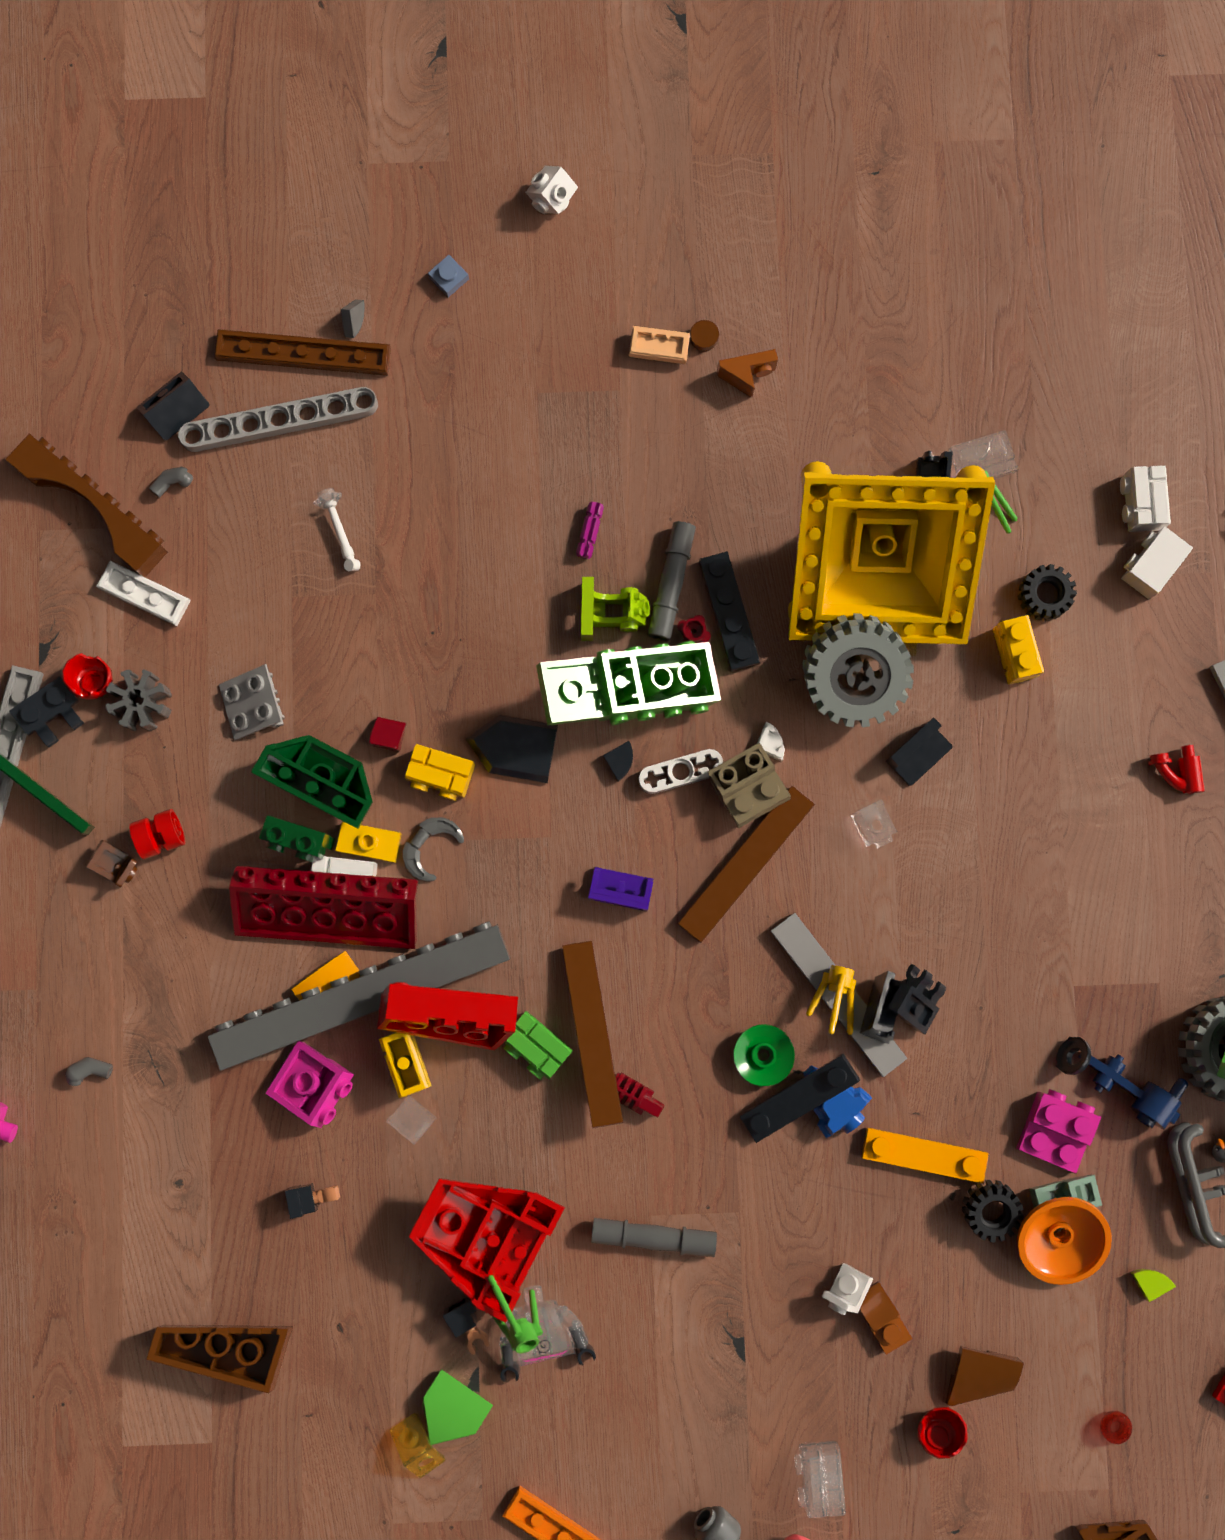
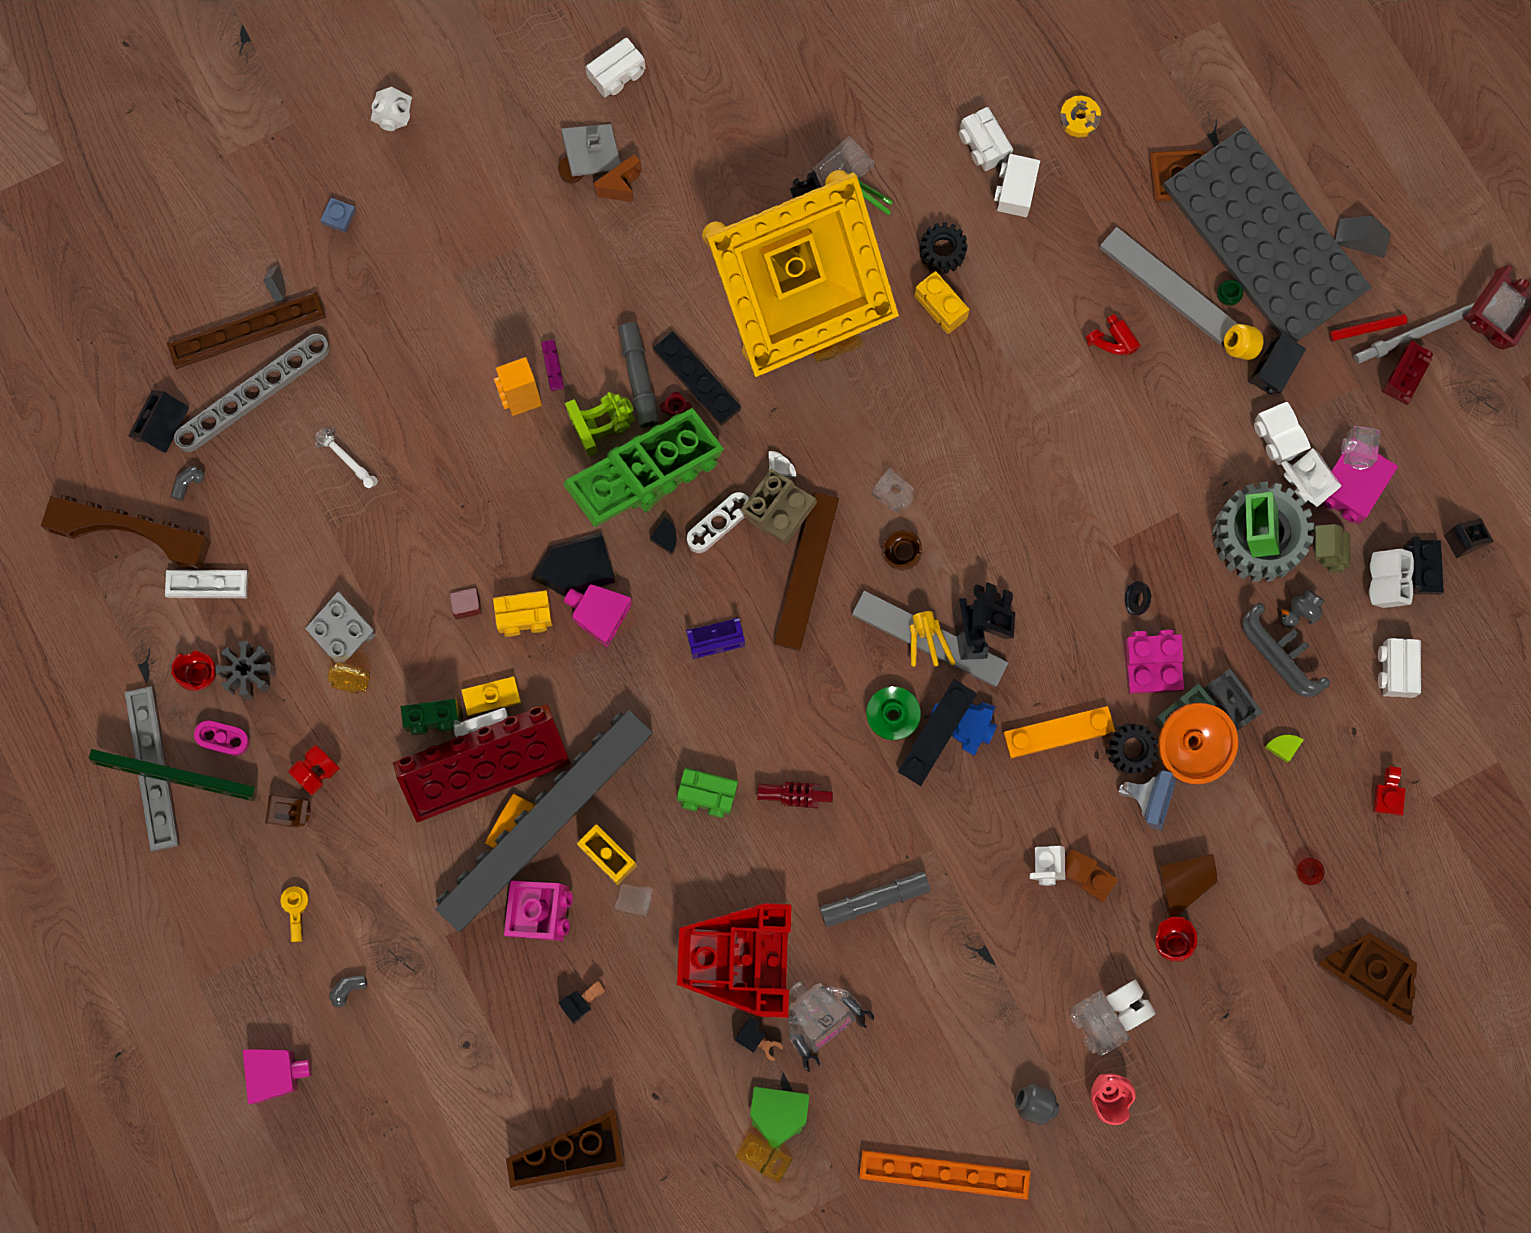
camera: 25 degrees left, 5 degrees down
black plate [9,676,84,748] -> none
dark green wedge [251,735,373,829] -> none
red wedge [377,982,518,1051] -> none
dark grey piece [403,817,464,881] -> none
bright green plant [488,1275,543,1354] -> none
reddish brown tile [562,941,623,1129] -> none
light nougat plate [629,326,690,364] -> none
light grey wheel [803,613,914,727] -> none
black panel [886,717,953,786] -> none
dark blue piece [1078,1053,1188,1130] -> none
none -> dark pink plate [194,721,250,756]
none -> yellow plate [280,886,309,942]
none -> clear yellow brick [328,662,370,694]
none -> light orange brick [493,357,542,416]
none -> light grey piece [561,124,621,176]
none -> dark pink torso [564,585,632,648]
none -> white brick [585,38,646,98]
none -> reddish brown hair [882,530,923,571]
none -> white wheel [1105,979,1156,1032]
none -> sand blue piece [1119,771,1177,831]
none -> dark grey hinge [1203,669,1263,731]

